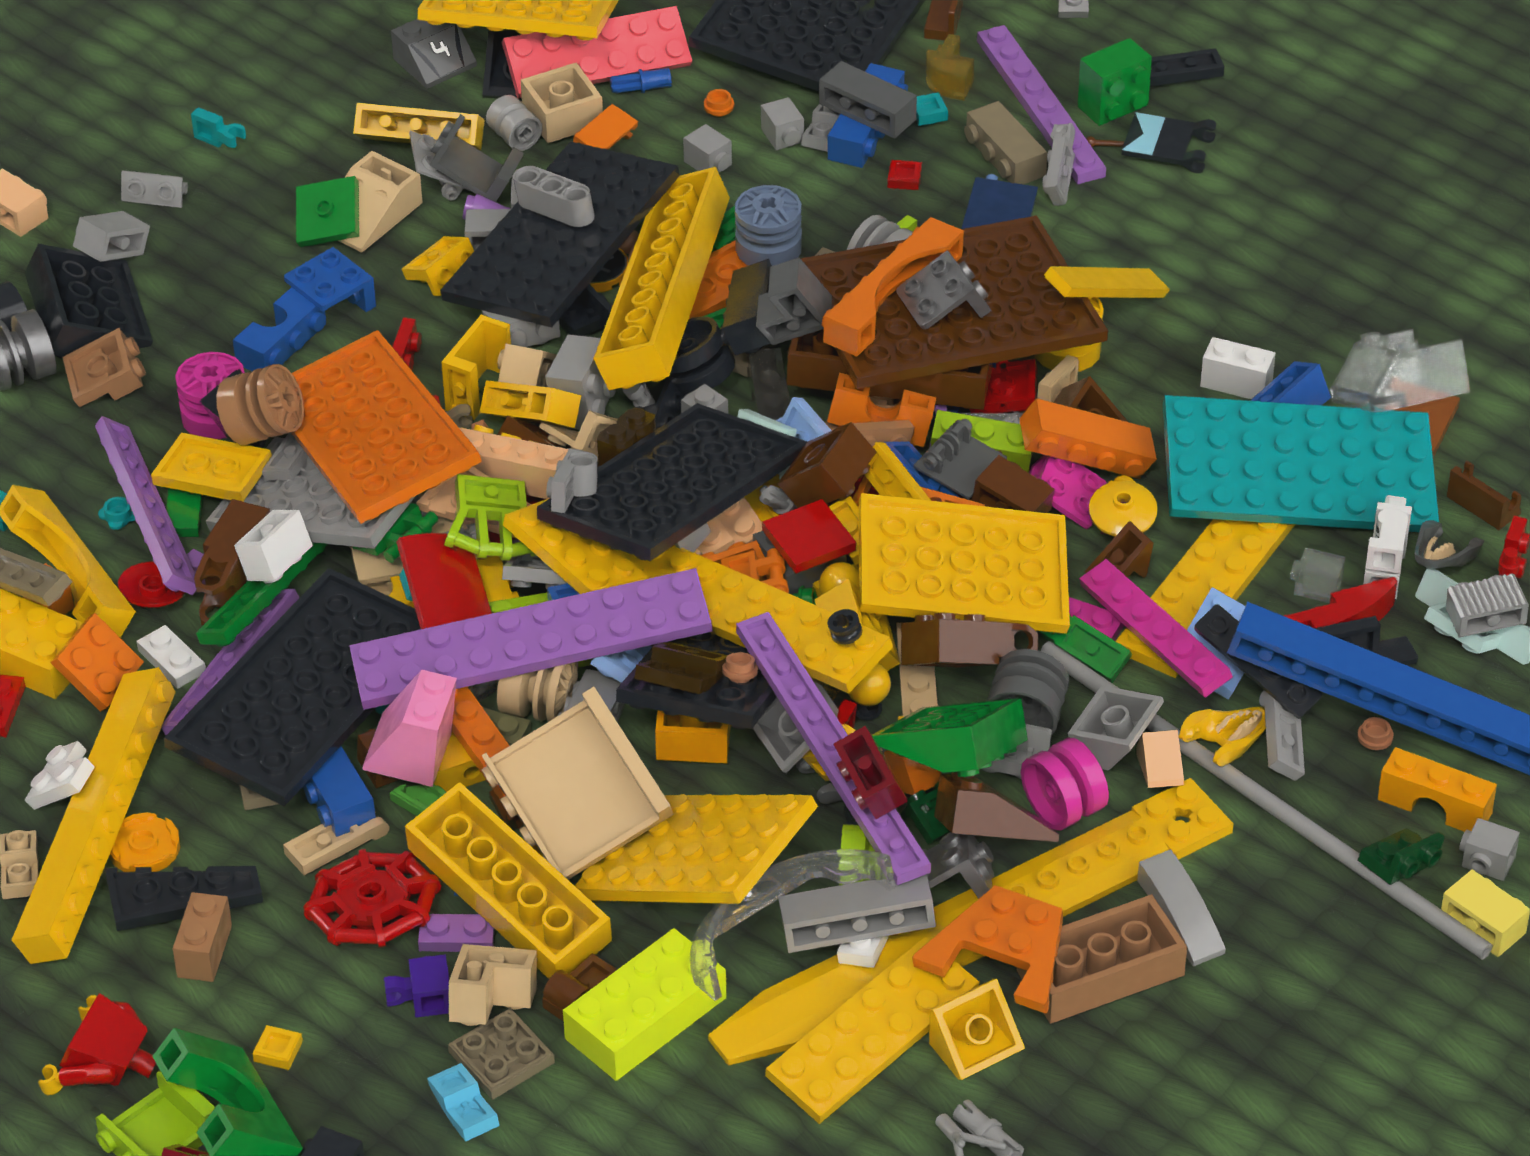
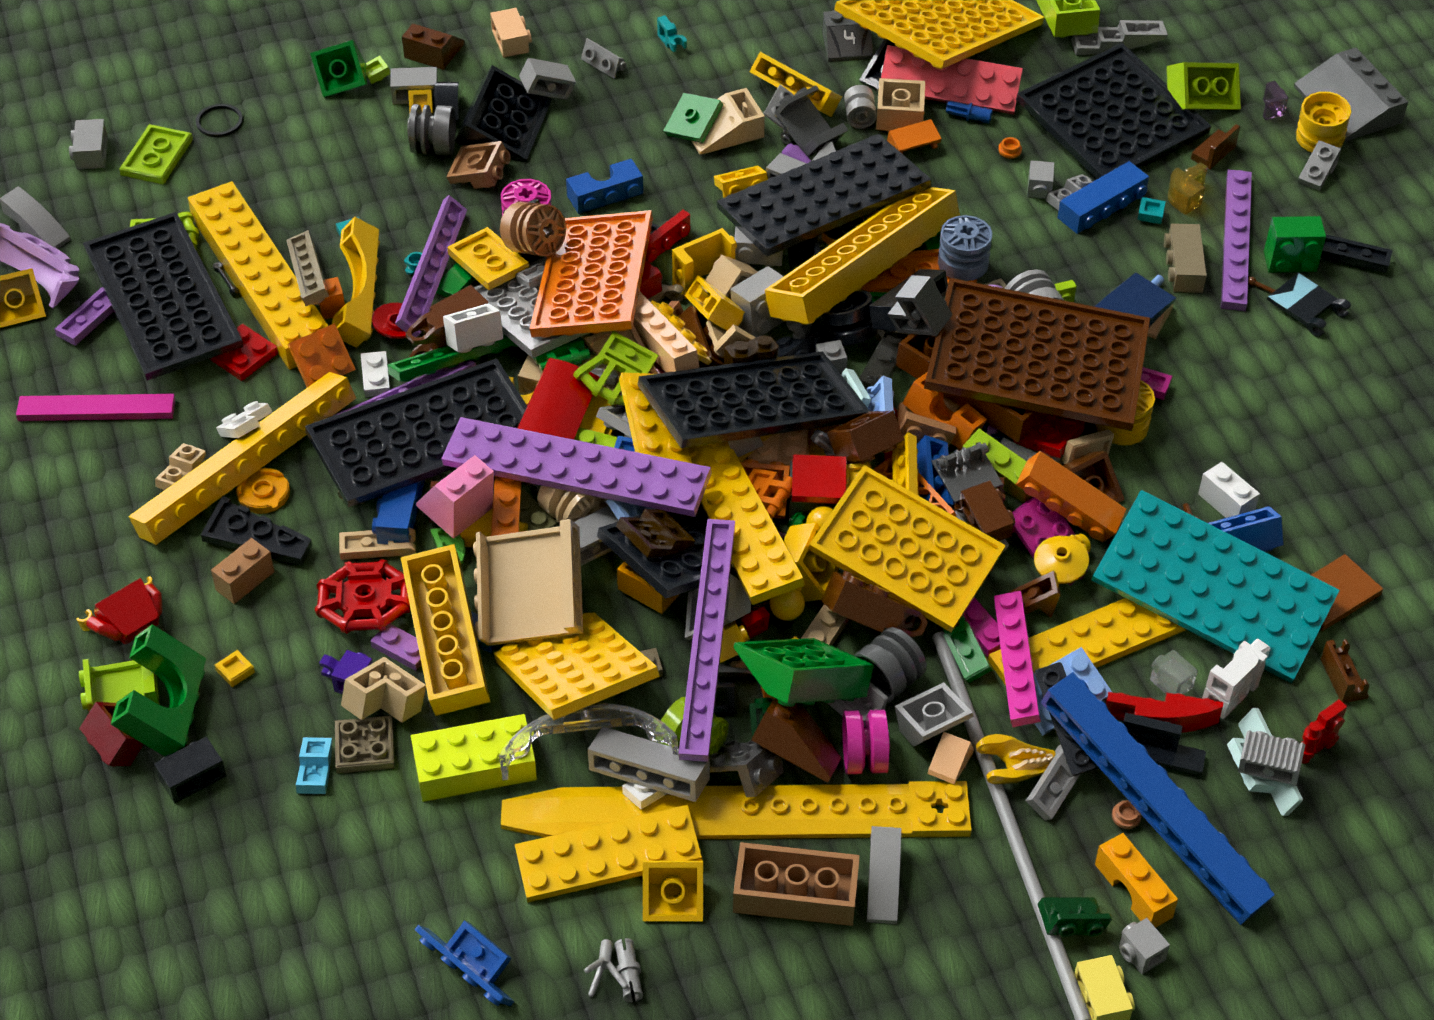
camera: 30 degrees right, 5 degrees up
blue bracket [284,247,376,312] -> none
light grey beam [513,166,595,227] -> none
reddish brown plate [542,953,617,1022] -> none
light grey plate [546,448,597,513] -> none
light grey brick [683,124,732,172] -> none
nougat plate [722,652,758,683] -> none
dark grey brick [819,61,917,139] -> none
orange arch [822,217,964,357] -> none
black bush [827,609,863,645] -> none
dark red brick [833,725,908,819] -> none
red tile [887,160,922,190] -> none
flat silver bracket [896,250,992,329] -> none
orange wing [912,885,1063,1014] -> none
light grey hinge [1043,123,1076,206] -> none
yellow tile [1044,266,1170,298] -> none
clear windscreen [1330,329,1470,412] -> none
dark grey animal [1415,520,1484,569] -> none

